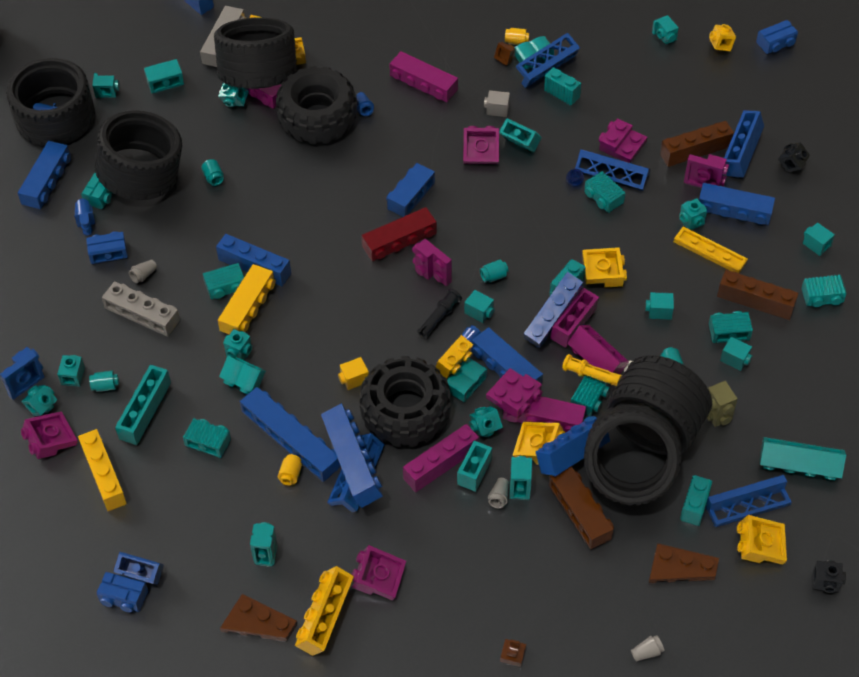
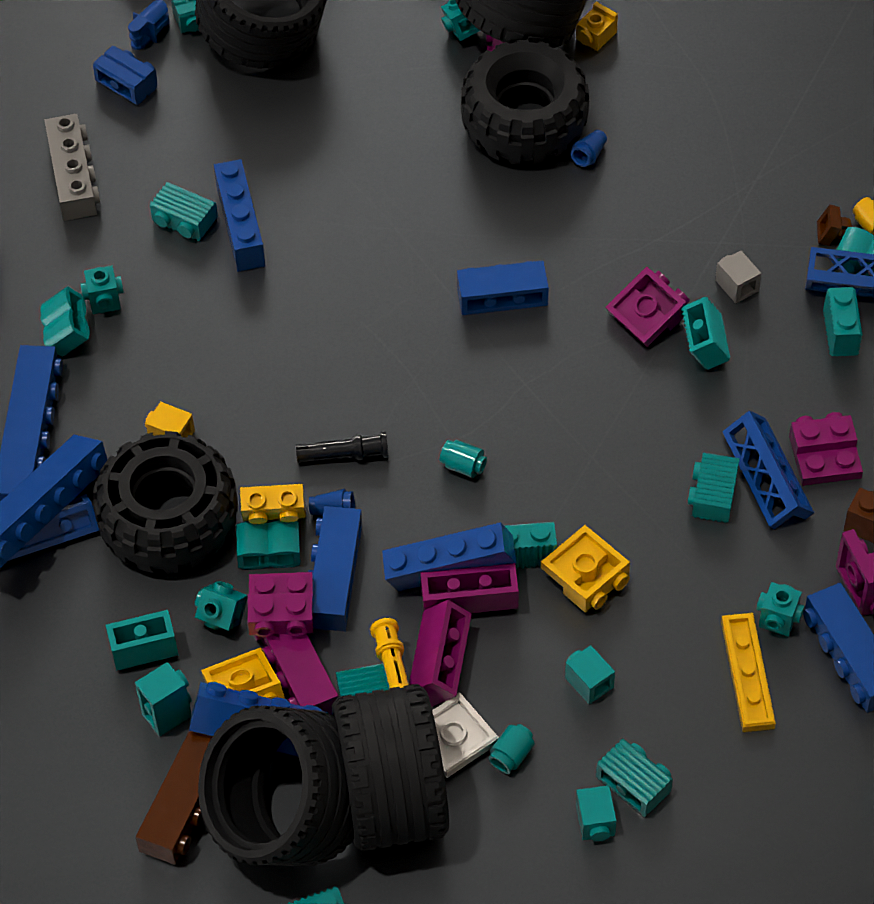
camera: 50 degrees right, 0 degrees up
light grey cone [129,259,157,283] -> none
teal brick [201,159,224,186] -> none
yellow brick [218,264,275,335] -> none
dark red brick [361,207,437,262] -> none
magenta brick [389,51,458,102] -> none
magenta brick [403,424,479,493] -> none
magenta plate [412,239,452,286] -> none
teal brick [464,290,495,323] -> none
light grey cone [488,478,509,508] -> none
clear blue plate [566,169,584,186] -> none
olive brick [707,381,738,427] -> none
reddish brown brick [717,270,799,320] -> none
teal brick [801,274,847,307] -> none

